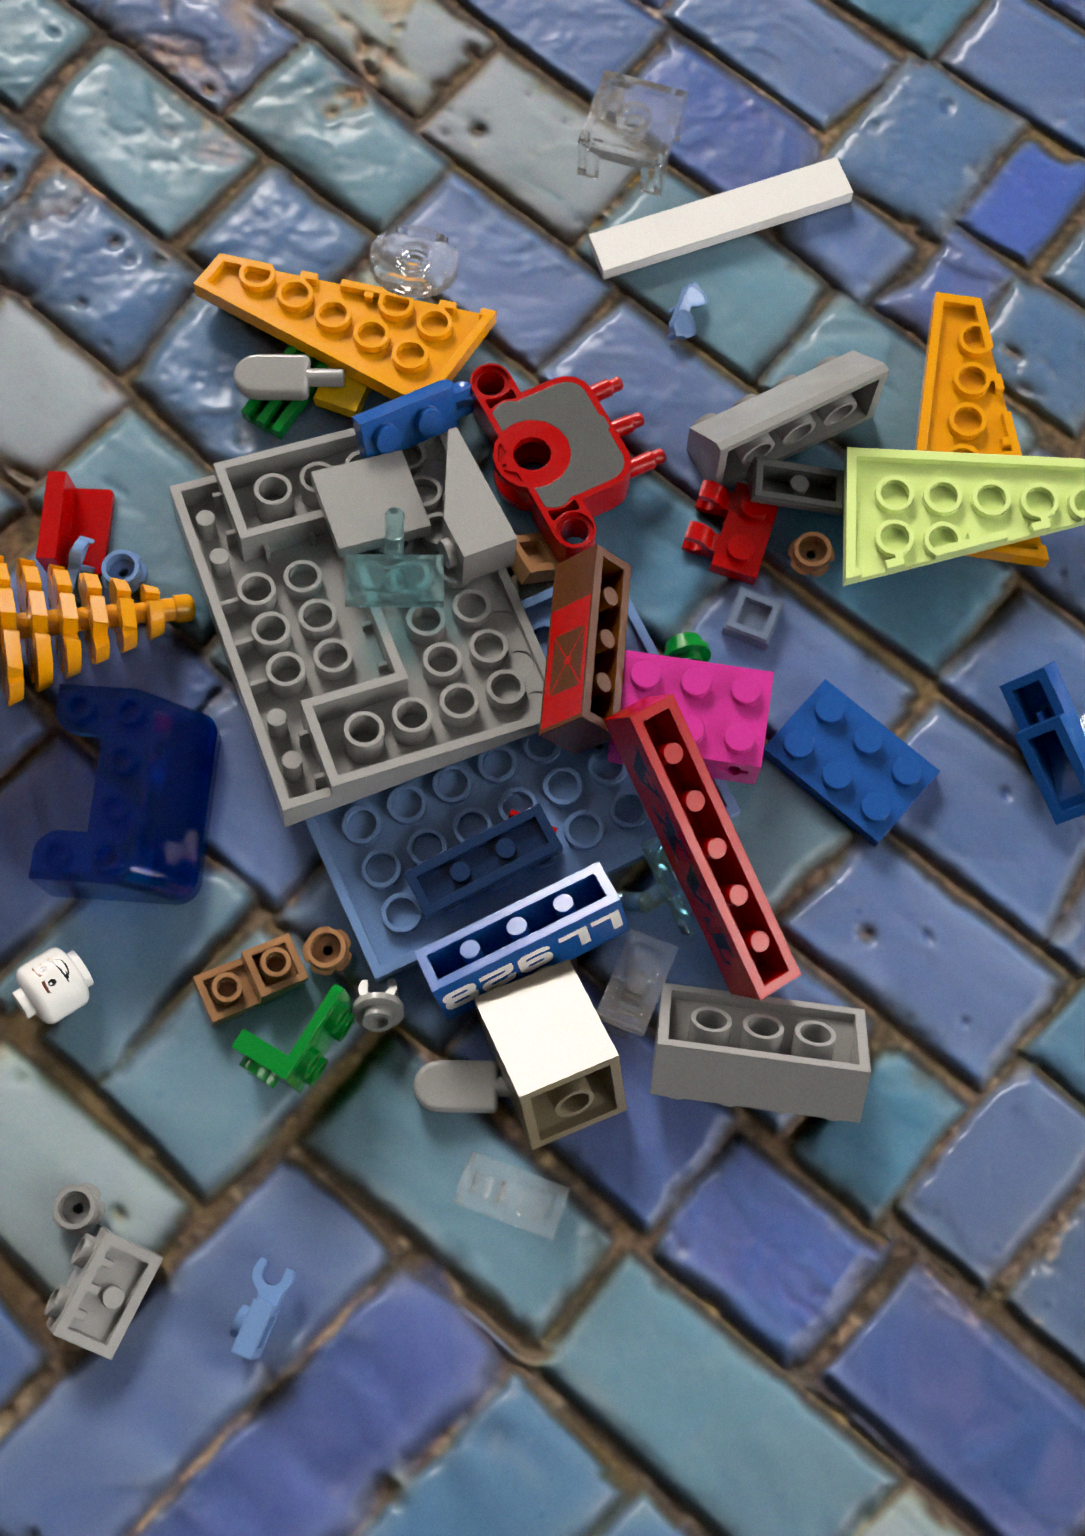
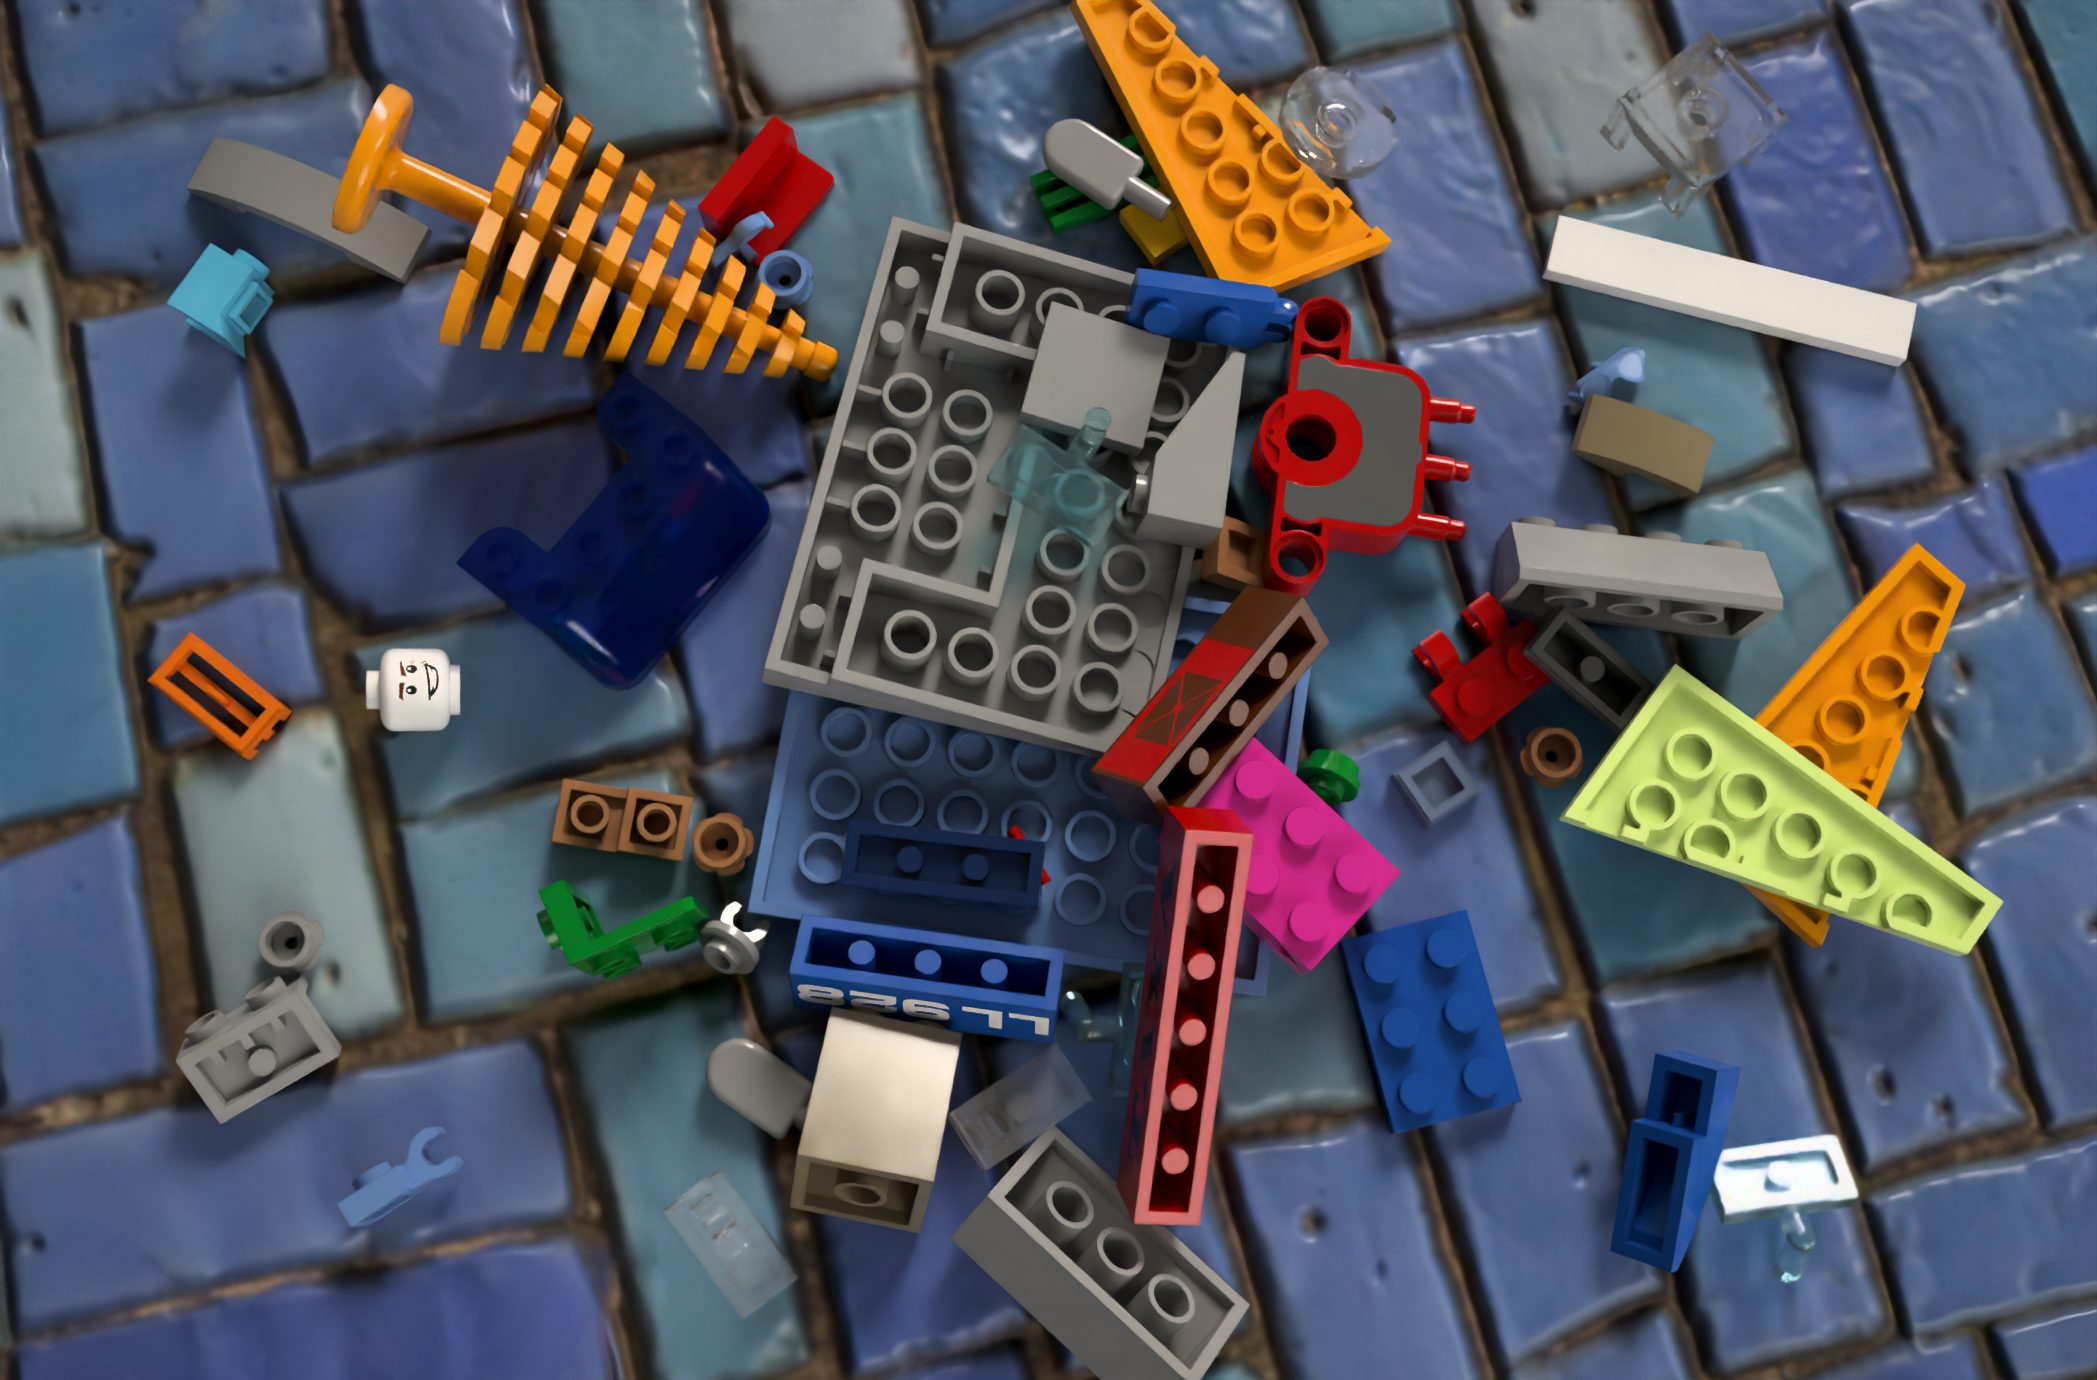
camera: 30 degrees right, 5 degrees up
none -> dark tan slope [1570,394,1715,497]

